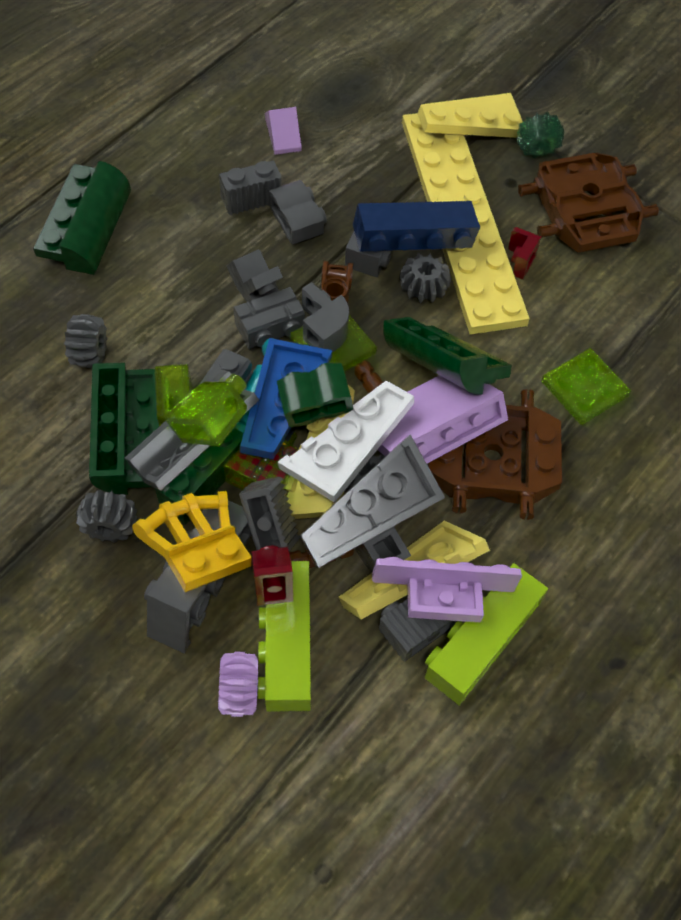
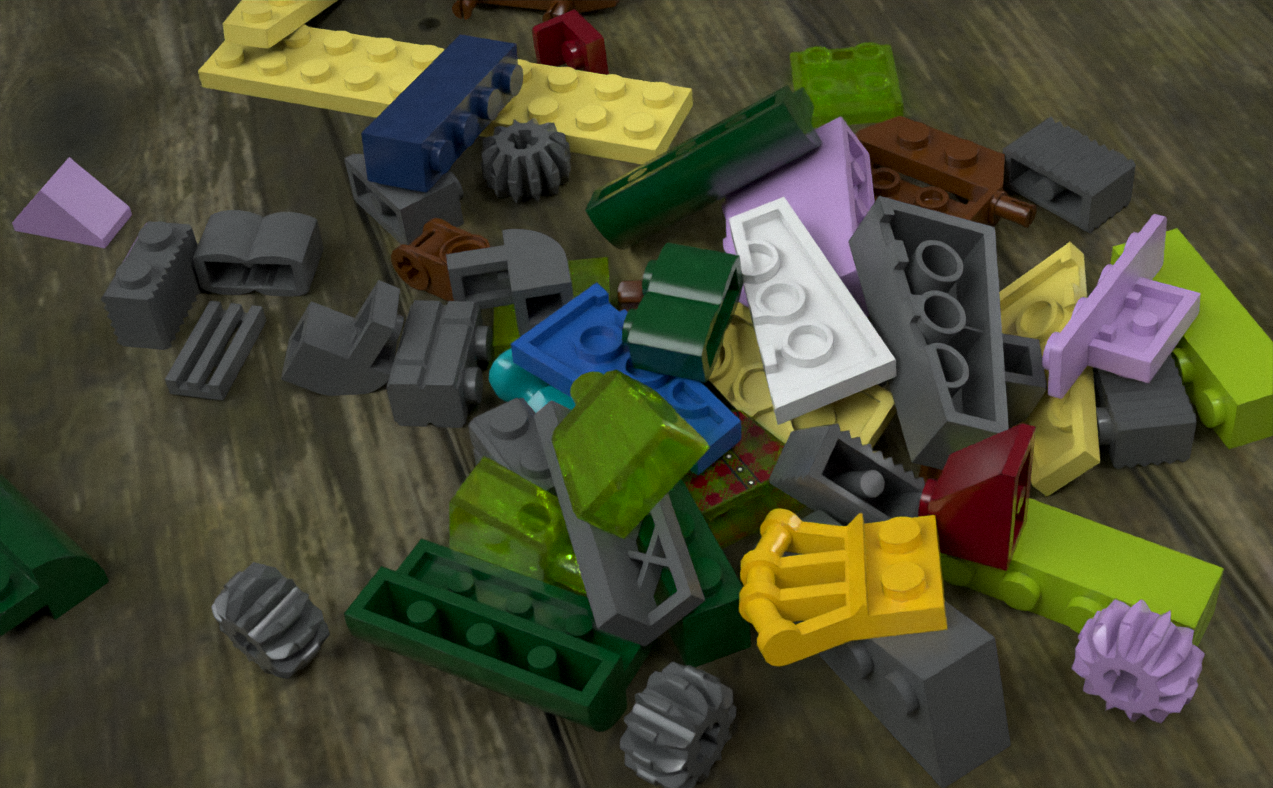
camera: 50 degrees left, 15 degrees down
none -> dark grey tile [165,301,267,401]
none -> dark grey brick [1002,116,1136,234]

